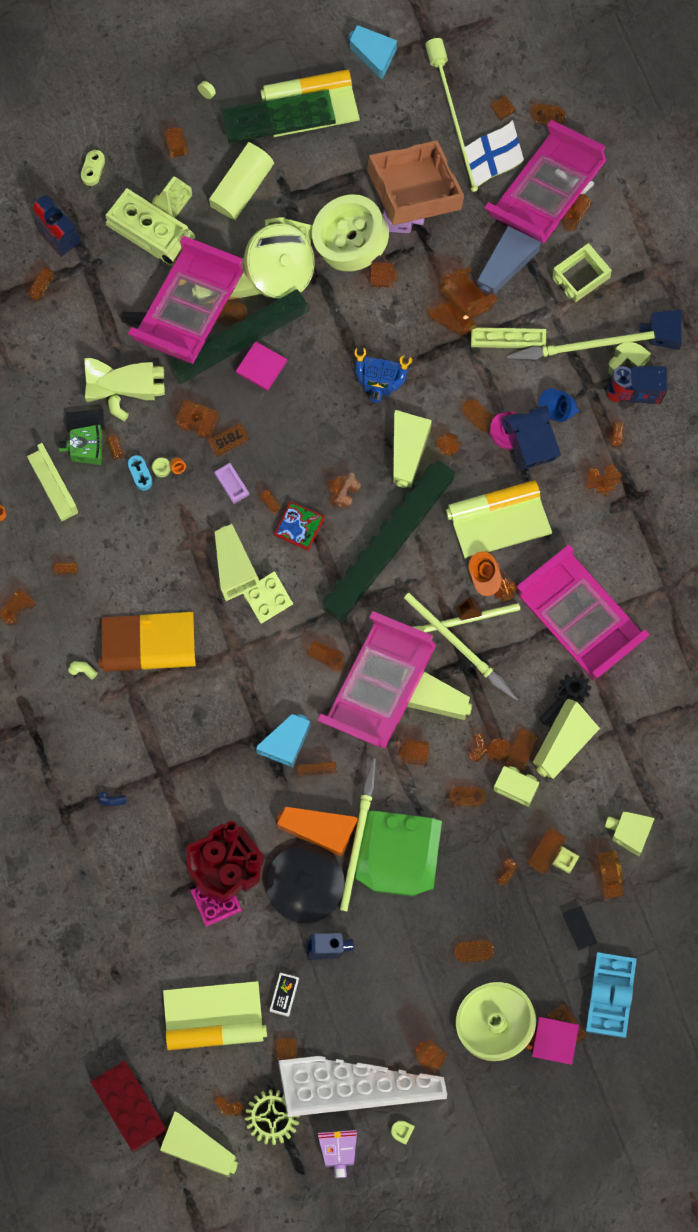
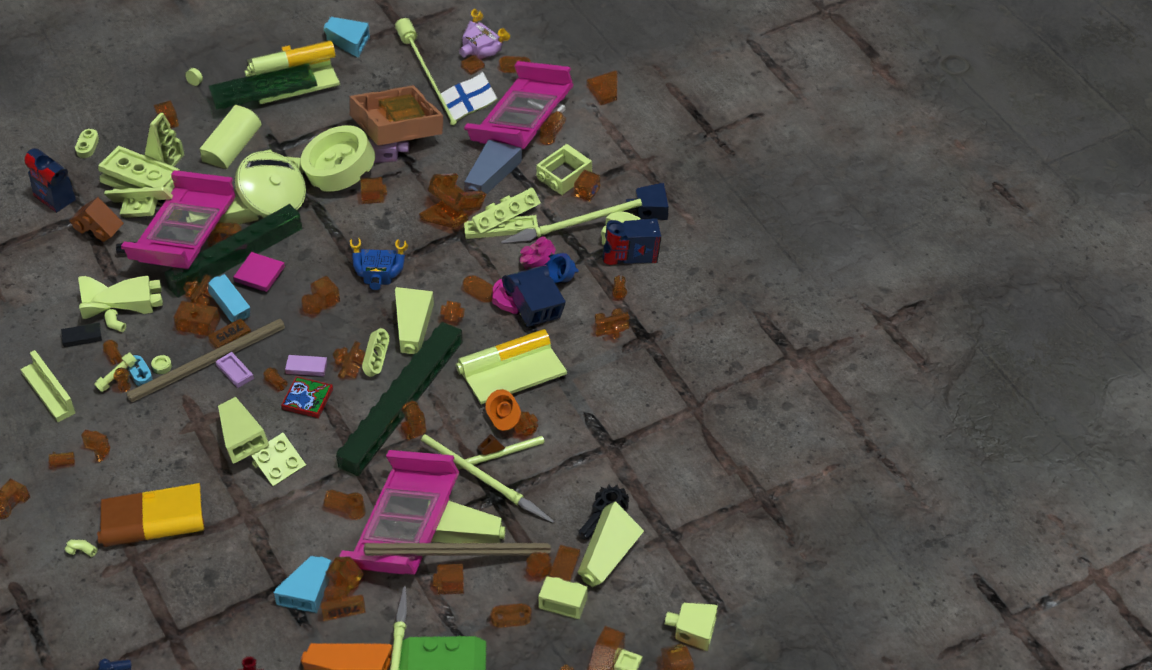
camera: 10 degrees left, 25 degrees down
clear orange beam [29,267,54,301] -> none
bright green torso [59,425,102,465] -> none
orange hinge [170,457,186,474] -> none
clear orange arm [469,734,487,762] -> none
dark pink piece [516,545,650,681] -> none
none -> dark orange brick [69,197,124,242]
none -> clear orange bracket [81,429,110,462]
none -> yellowish green bar [94,352,137,392]
none -> yellowish green bracket [104,186,173,217]
none -> clear orange pin [113,367,131,392]
none -> dark tan axle [126,319,285,402]
none -> clear orange hips [184,275,212,311]
none -> medium azure brick [208,274,250,325]
none -> door [247,41,335,76]
none -> lavender tile [285,355,327,376]
none -> clear orange brick [302,276,340,315]
none -> clear orange brick [324,556,364,606]
none -> yellowish green beam [362,328,389,377]
none -> dark tan axle [364,543,551,556]
none -> clear yellow slope [379,94,425,122]
none -> clear orange leg [400,401,426,440]
none -> lavender torso [459,9,510,60]
none -> yellowish green bracket [472,188,540,234]
none -> dark pink plate [520,236,556,270]
none -> clear orange brick [574,170,600,201]
none -> clear orange wing [587,70,617,105]

